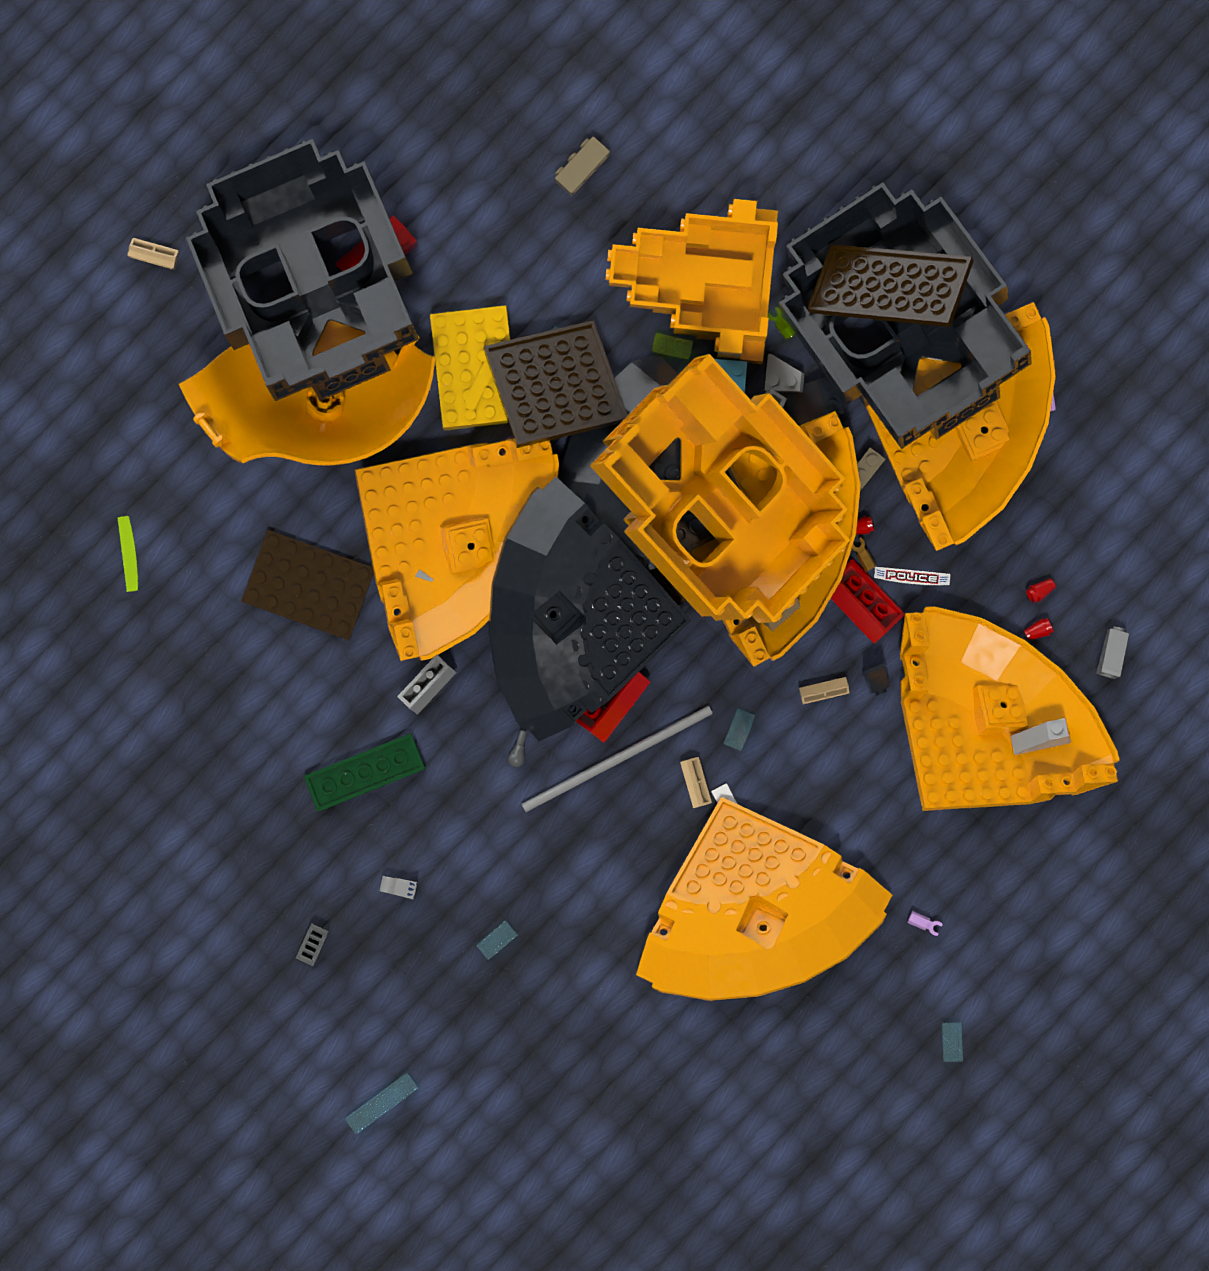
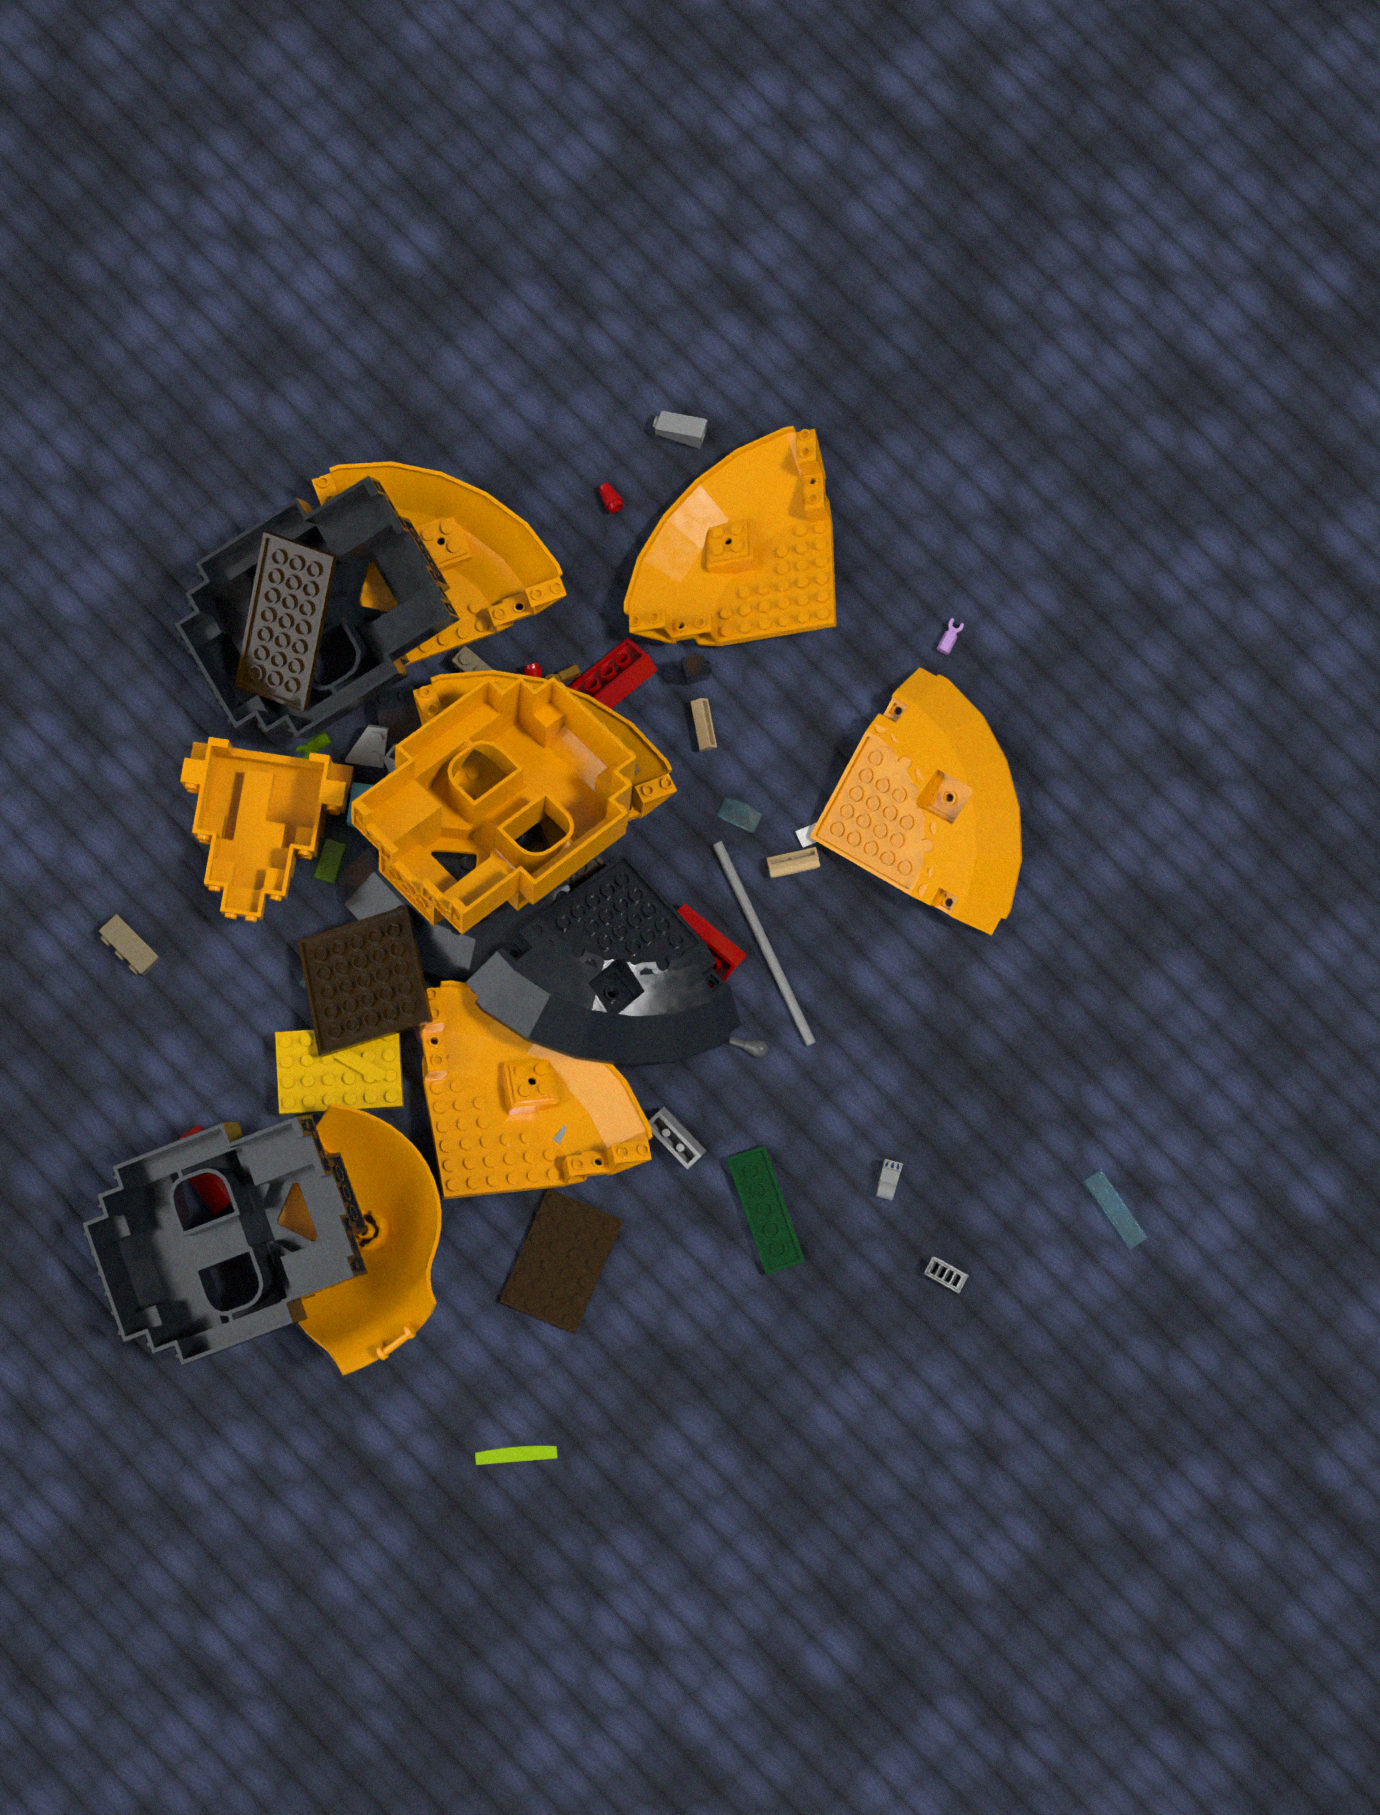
camera: 90 degrees left, 5 degrees down
tan piece [127,238,179,270] -> none
clear light blue tile [476,920,518,960] -> none
white sticker [874,567,950,585] -> none
clear light blue tile [941,1022,963,1062] -> none
light grey slope [1011,718,1071,755] -> none
red cone [1024,618,1054,641] -> none

